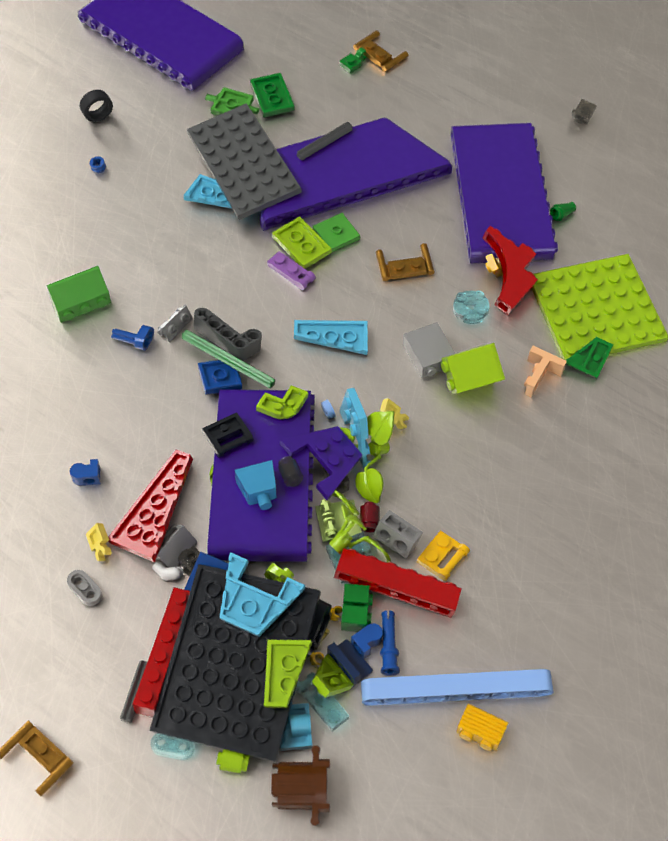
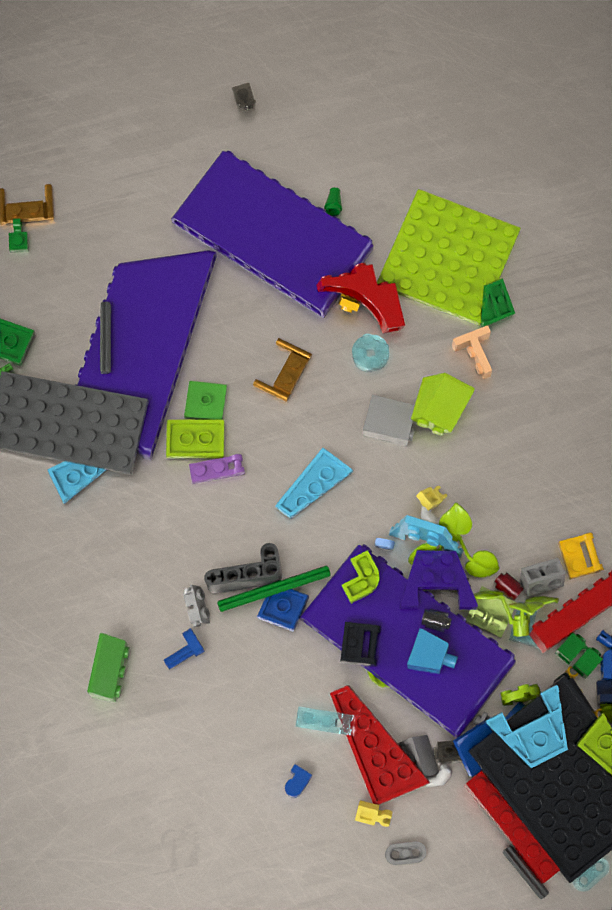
camera: 50 degrees left, 15 degrees up
none -> clear light blue plate [295,707,354,735]

